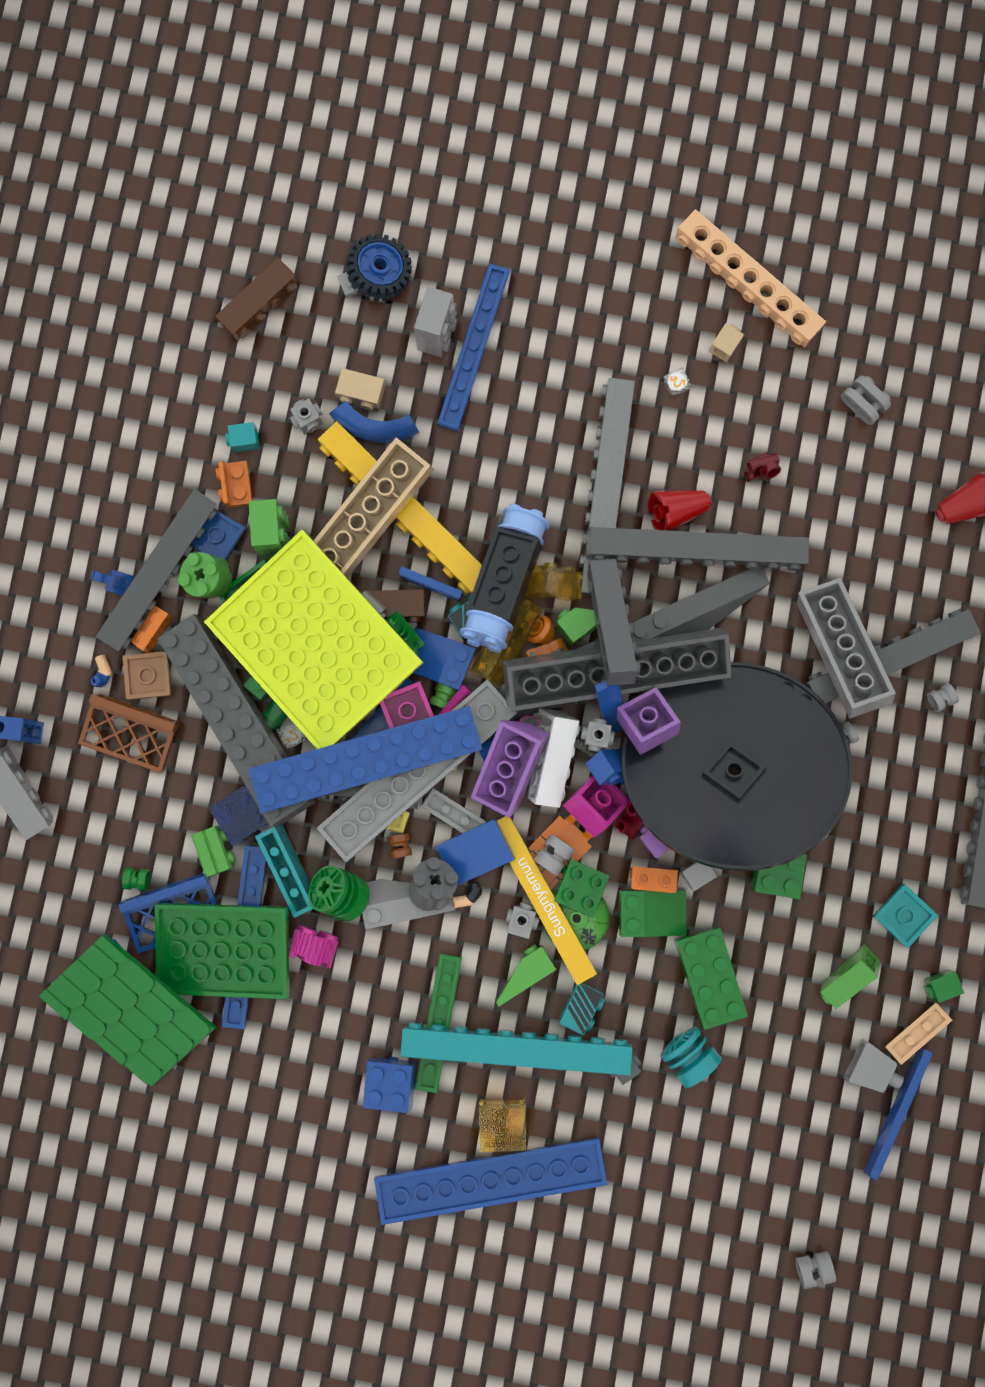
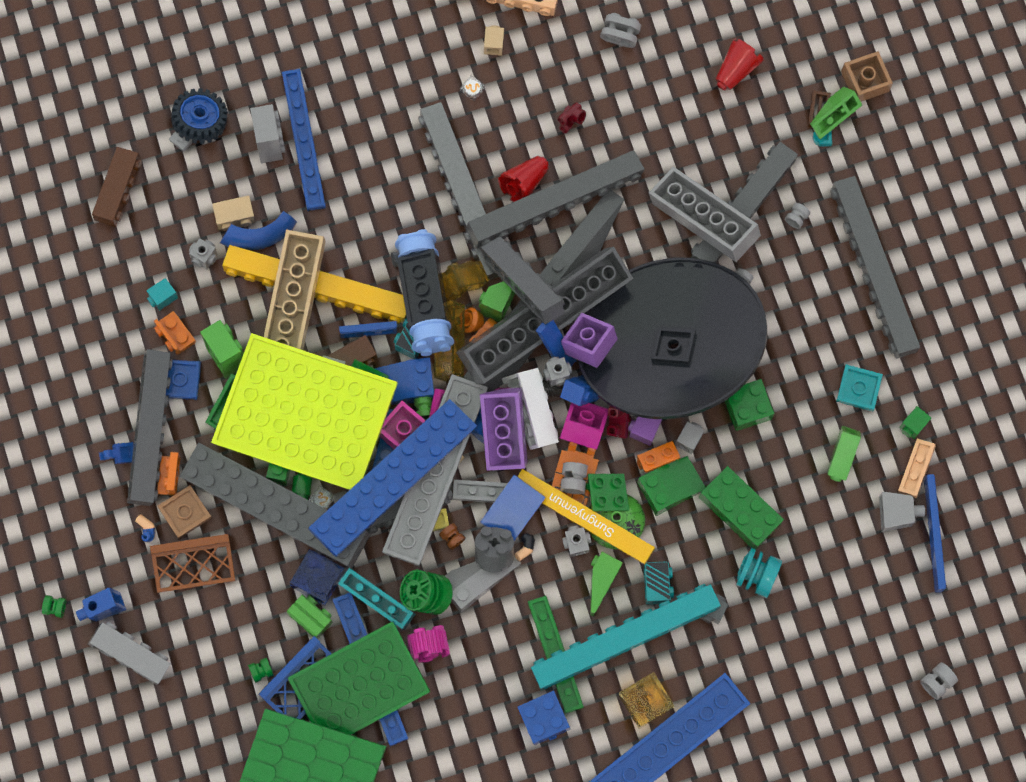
camera: 35 degrees left, 10 degrees down
bright green brick [178,552,232,599] -> none

